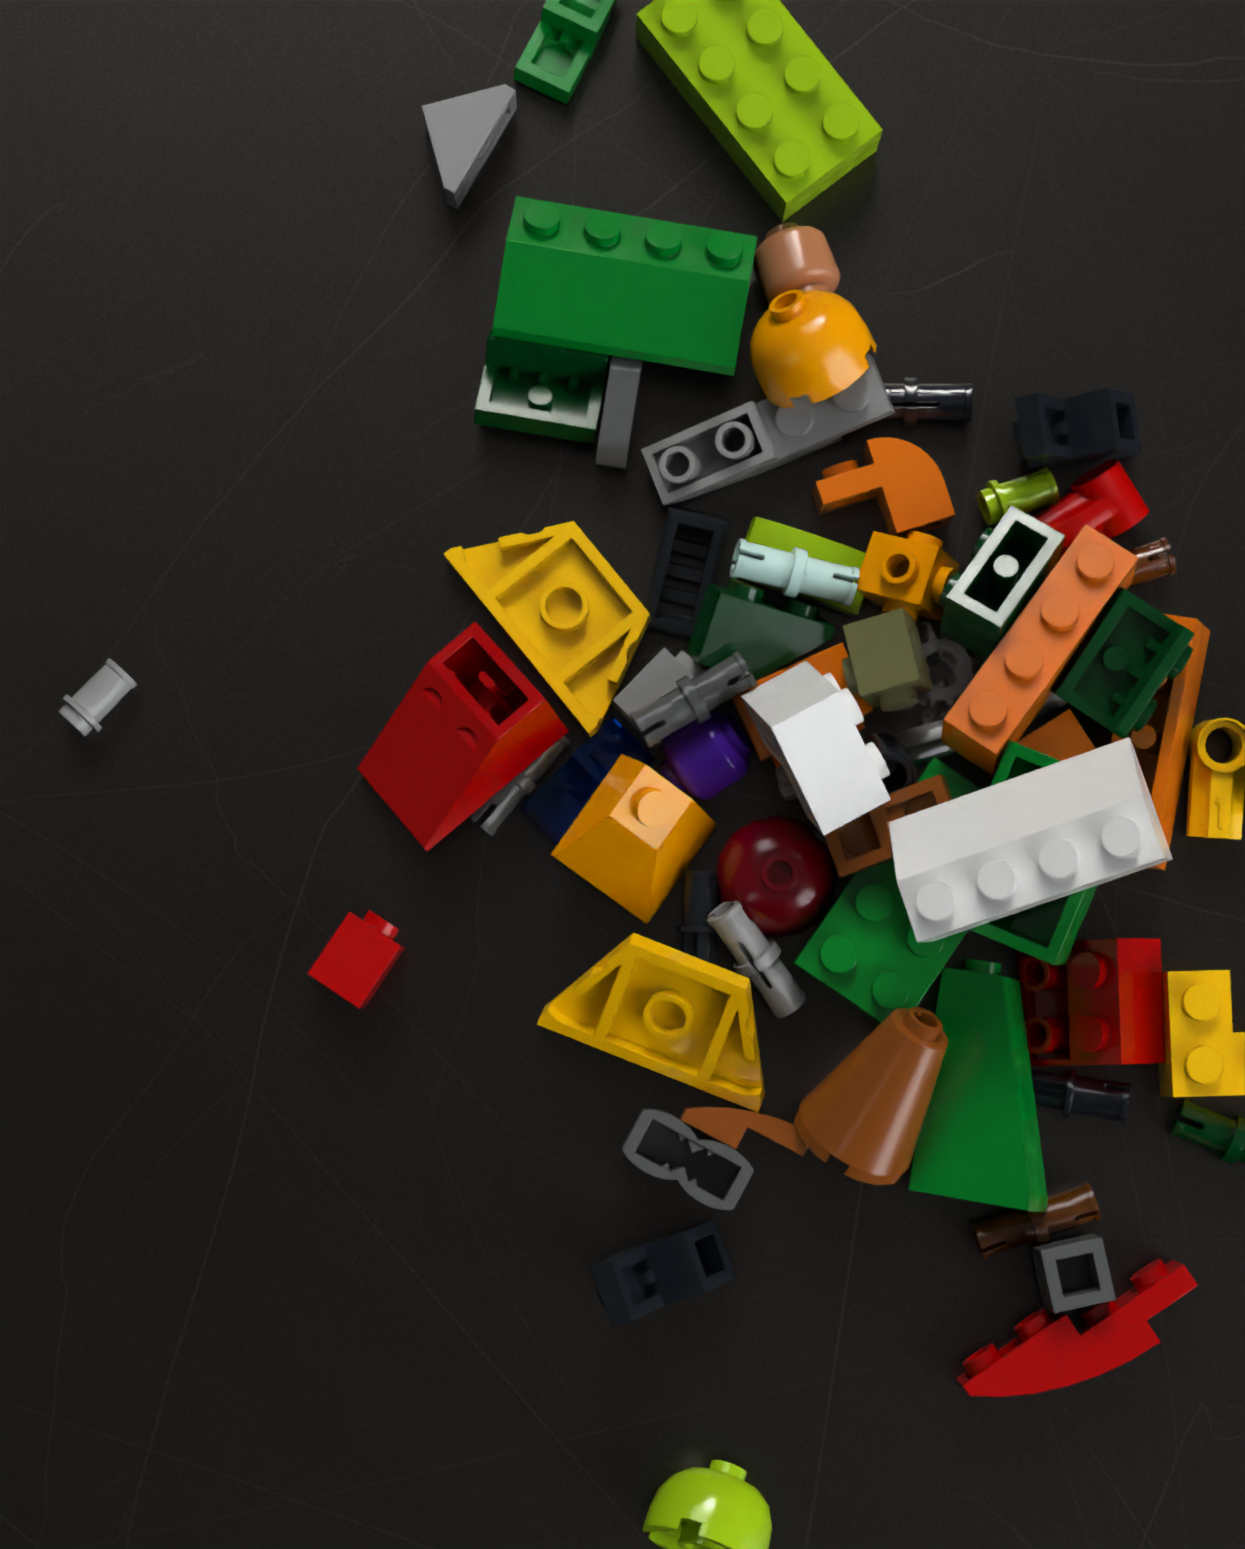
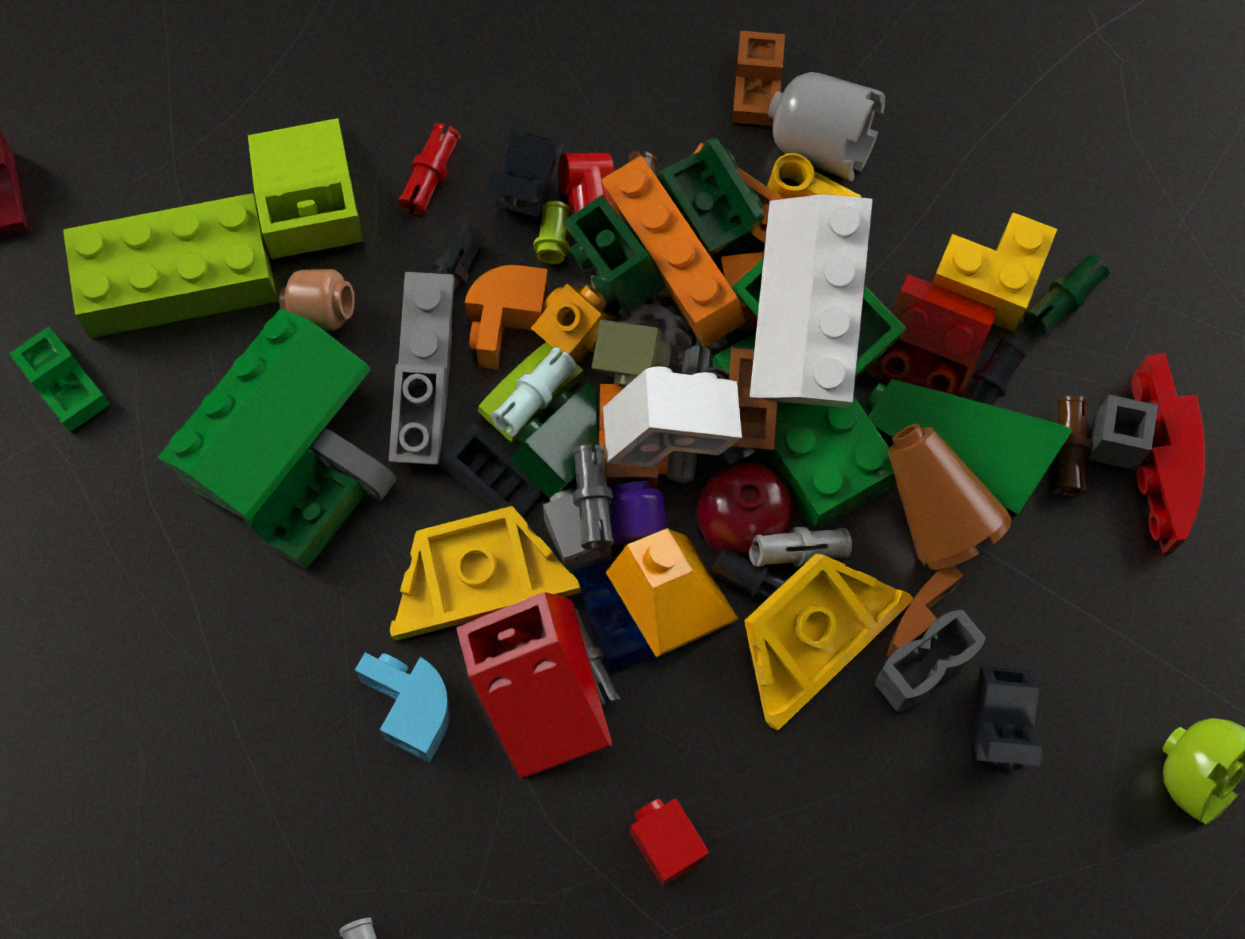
camera: 65 degrees left, 15 degrees down
light grey slope [422,84,517,210] -> none
light orange cylinder [749,290,877,408] -> none
none -> lime slope [248,118,364,260]
none -> medium azure brick [355,652,451,763]
none -> red pin [397,123,461,216]

